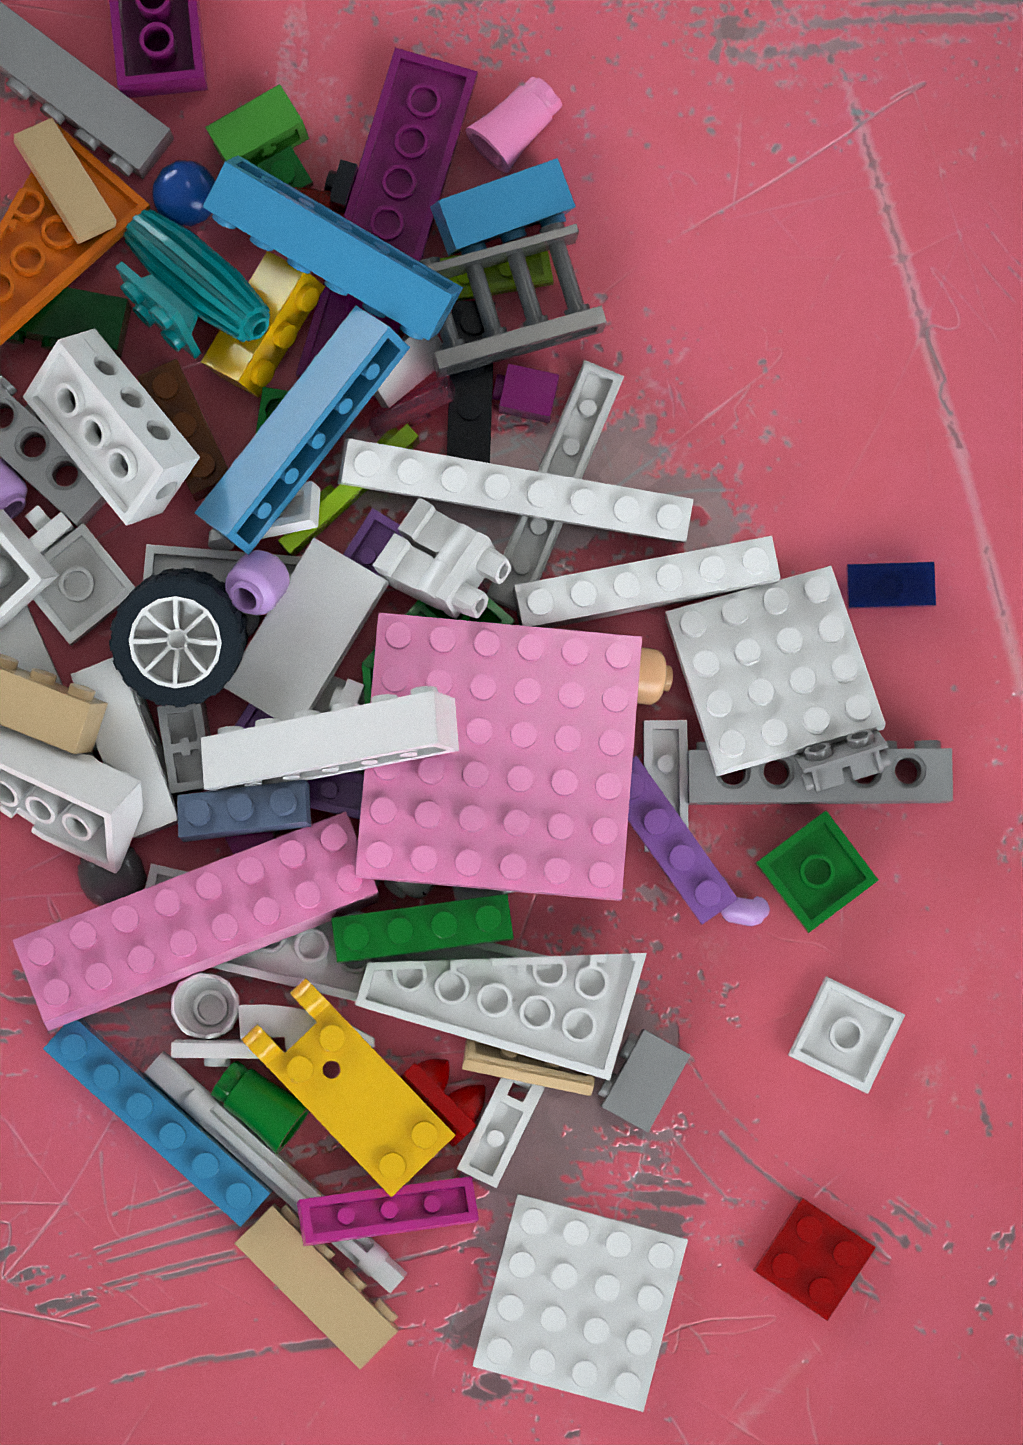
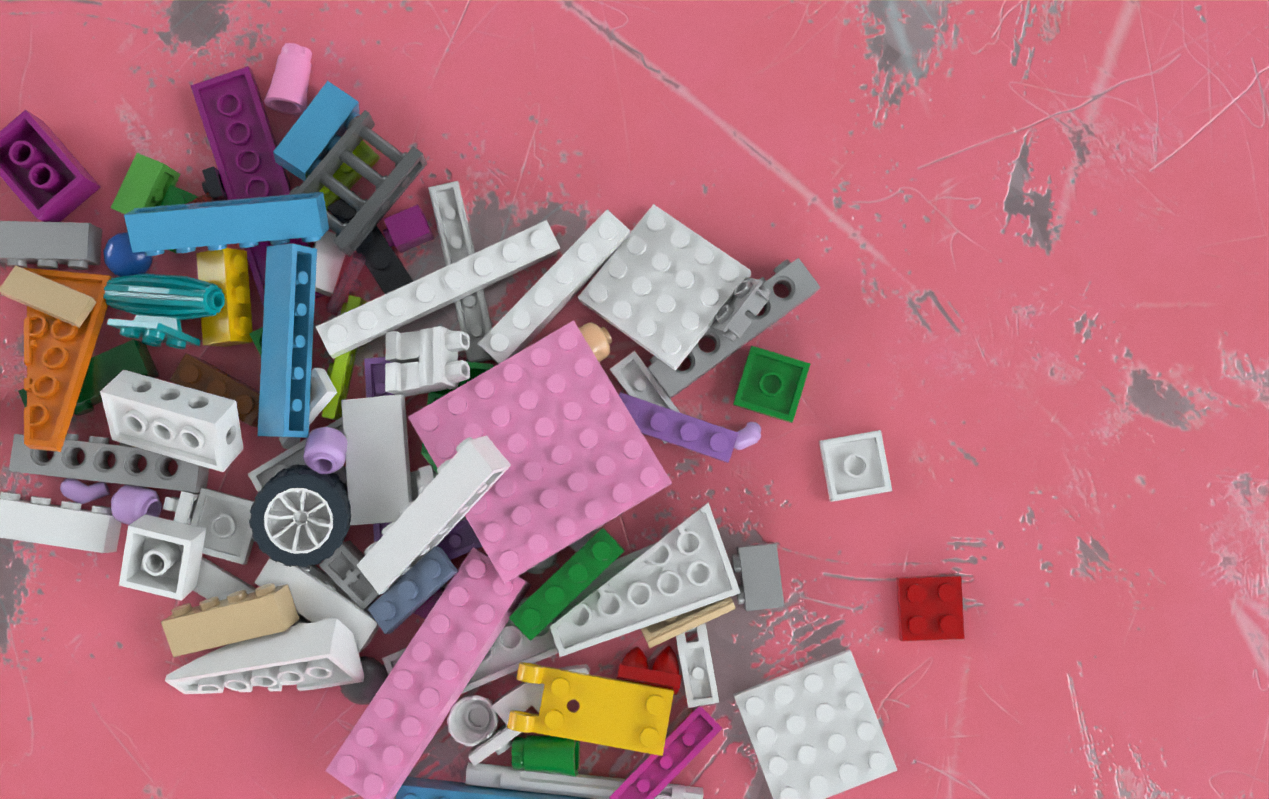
camera: 30 degrees left, 0 degrees up
clear blue plate [846,562,936,609] -> none

